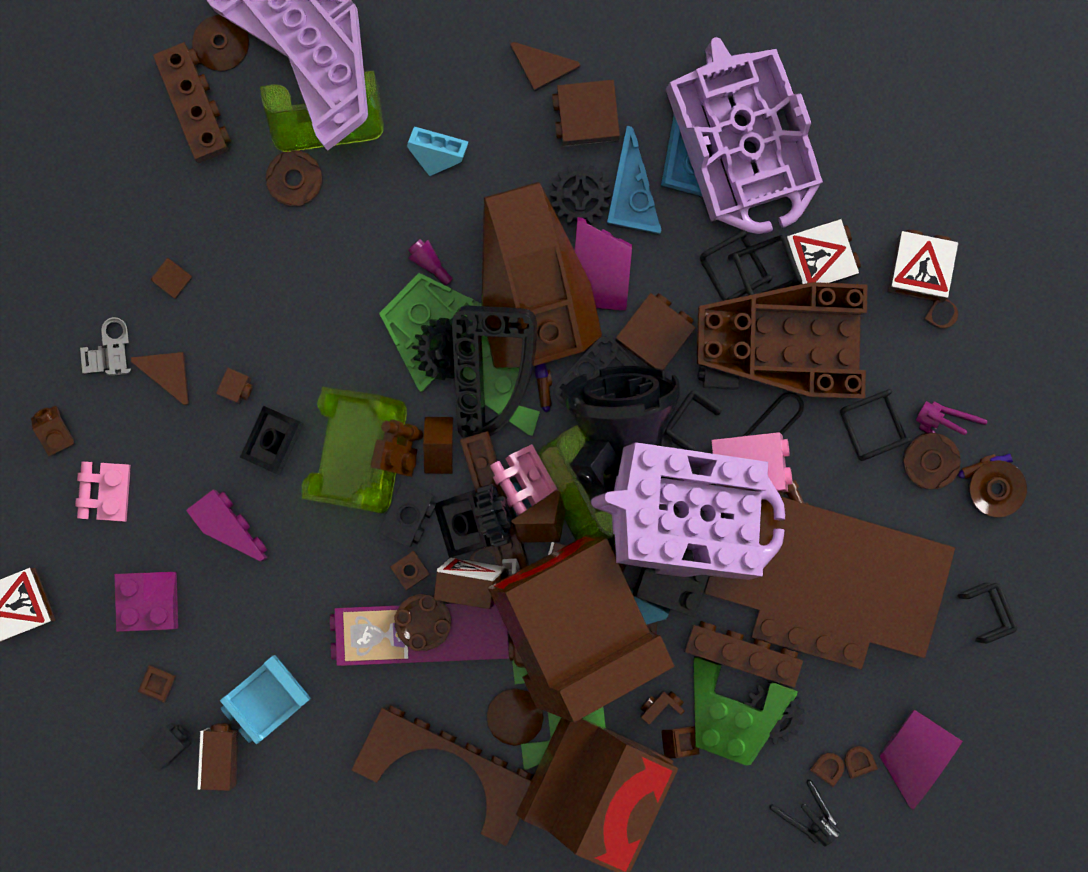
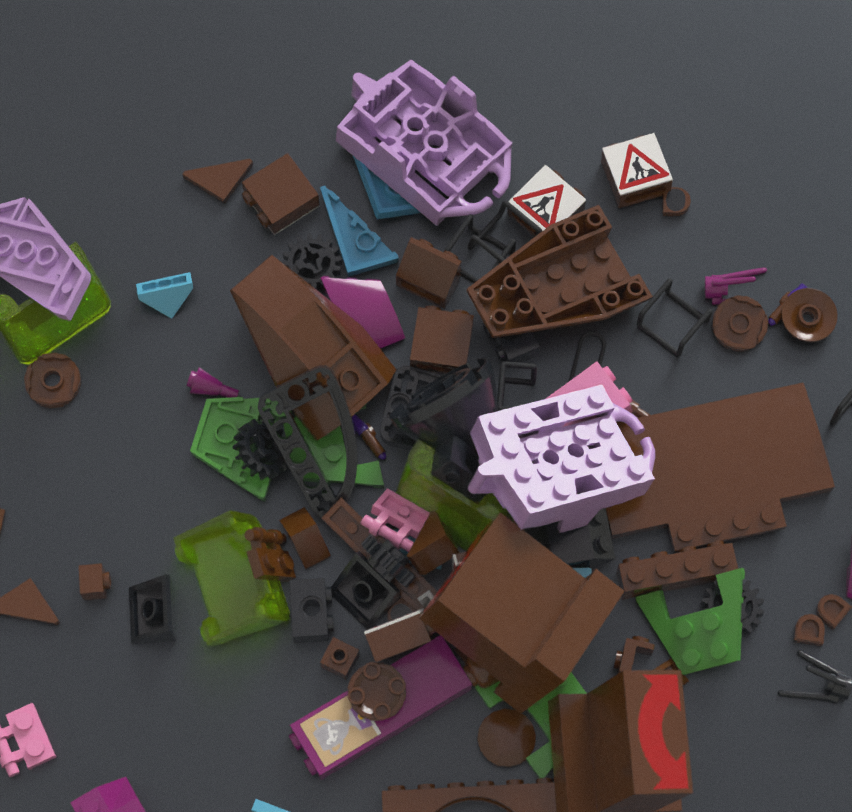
camera: 30 degrees left, 15 degrees down
magenta slope [186,489,267,562] -> none
none -> reddish brown slope [396,237,461,309]

